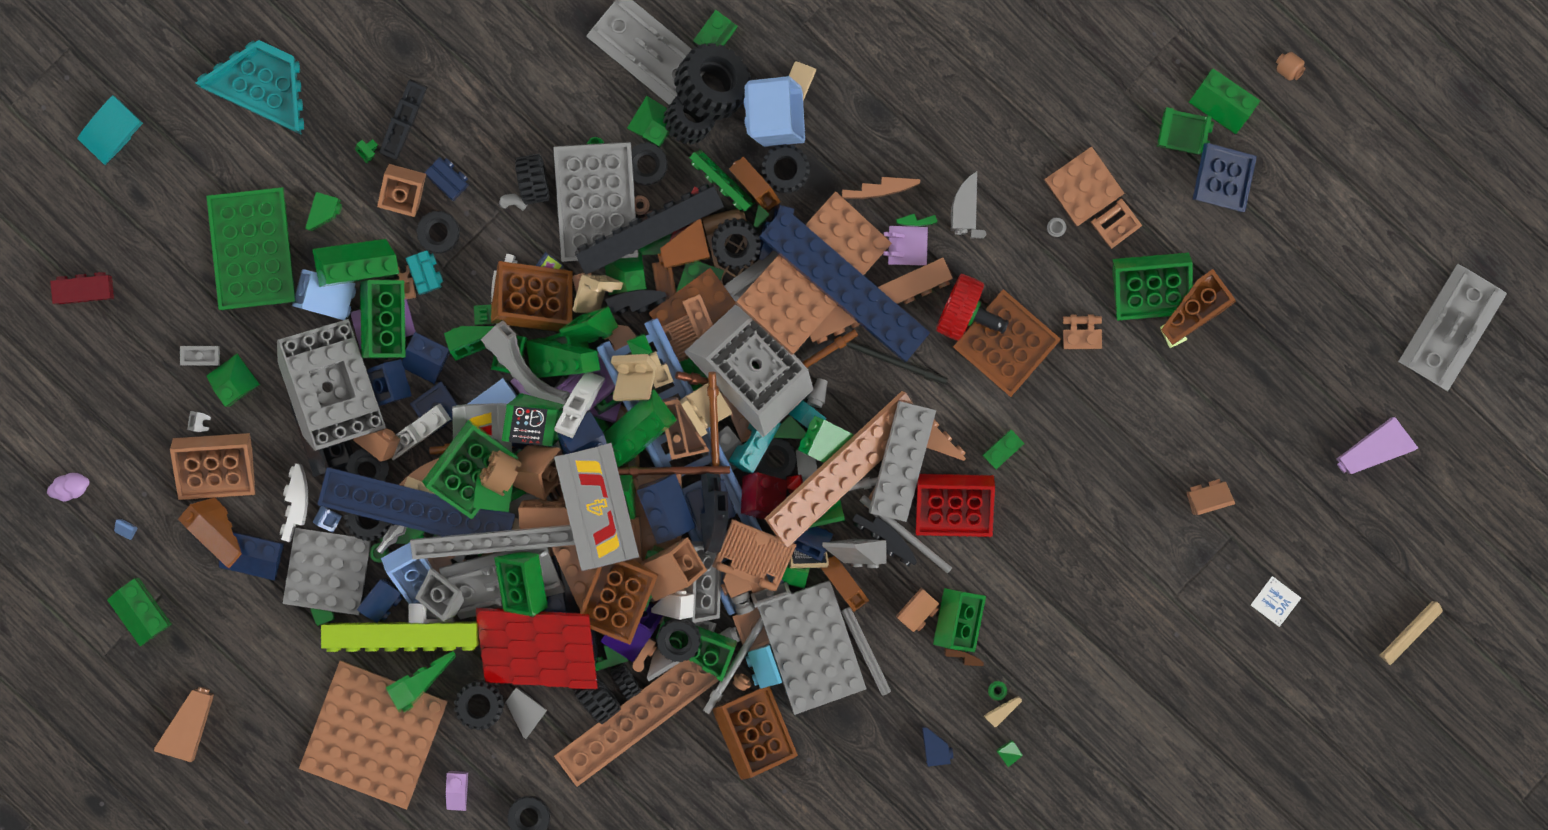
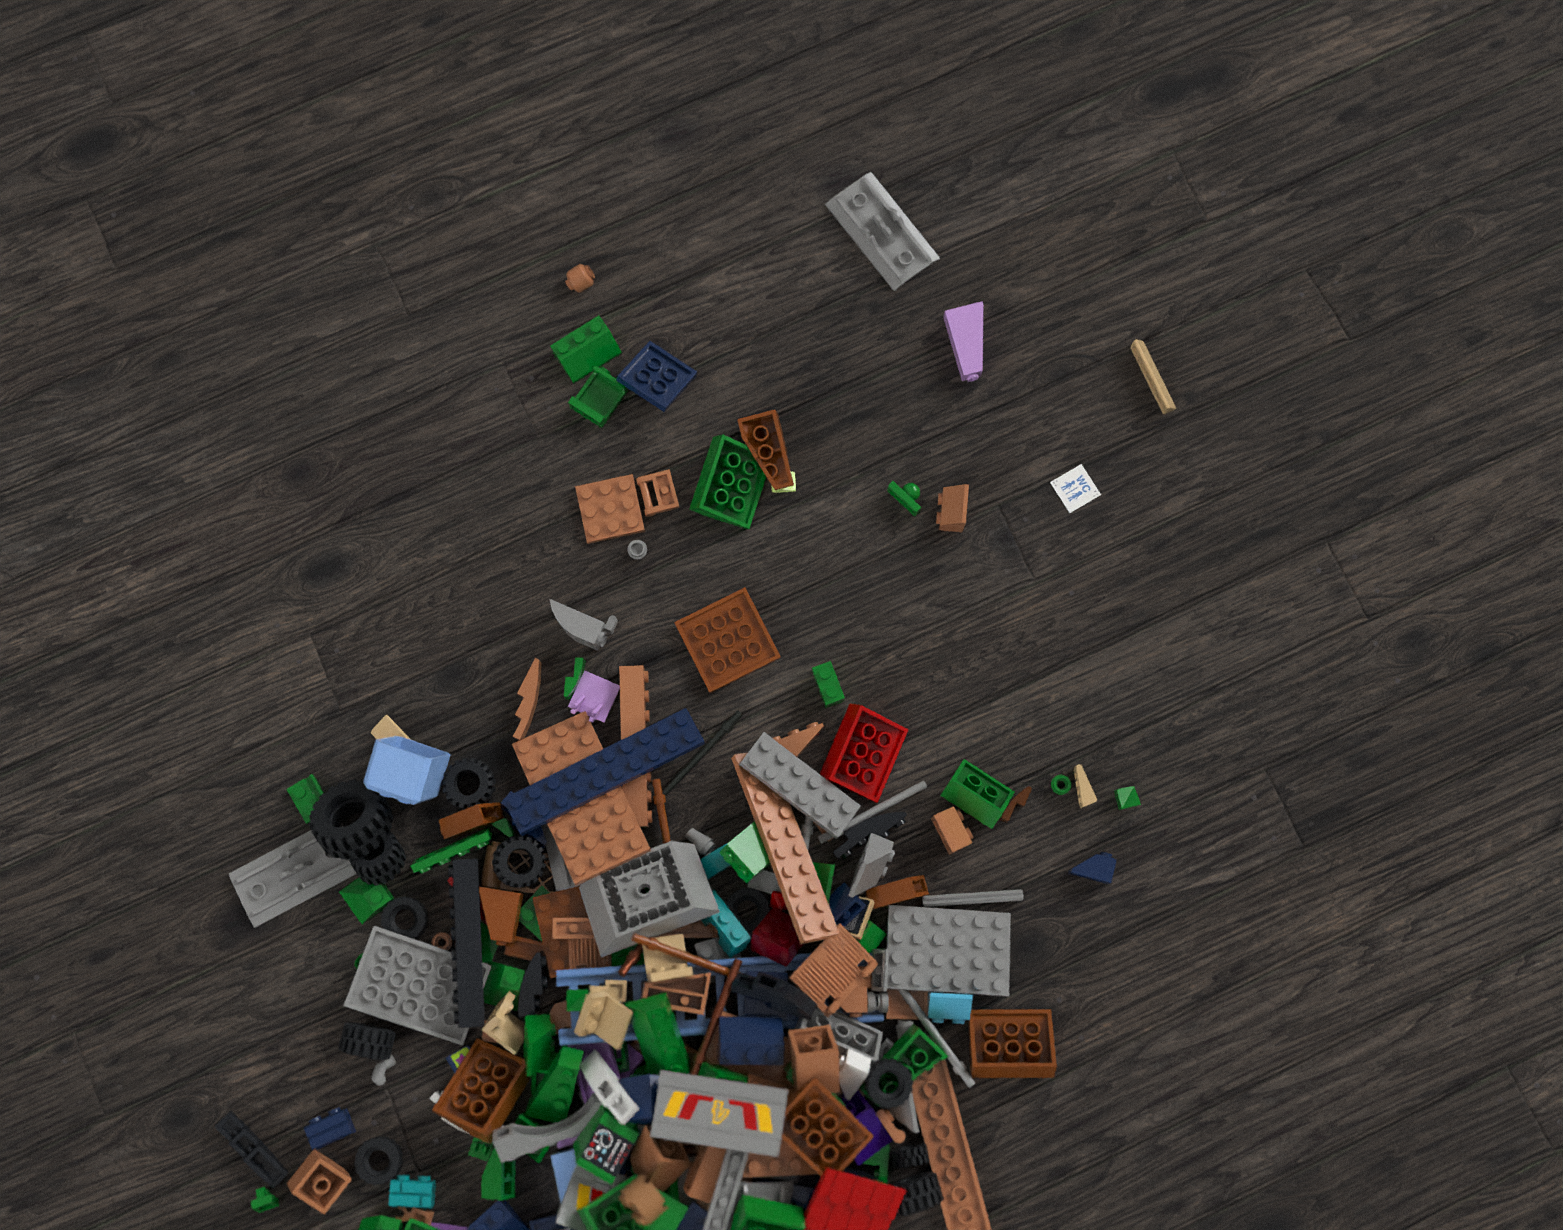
camera: 65 degrees left, 10 degrees down
nougat plate [733,674,751,691] -> none
green slope [773,415,806,439] -> none
red wheel [936,274,1009,341] -> none
nougat plate [1063,314,1102,349] -> none
none -> green tile [887,481,921,517]

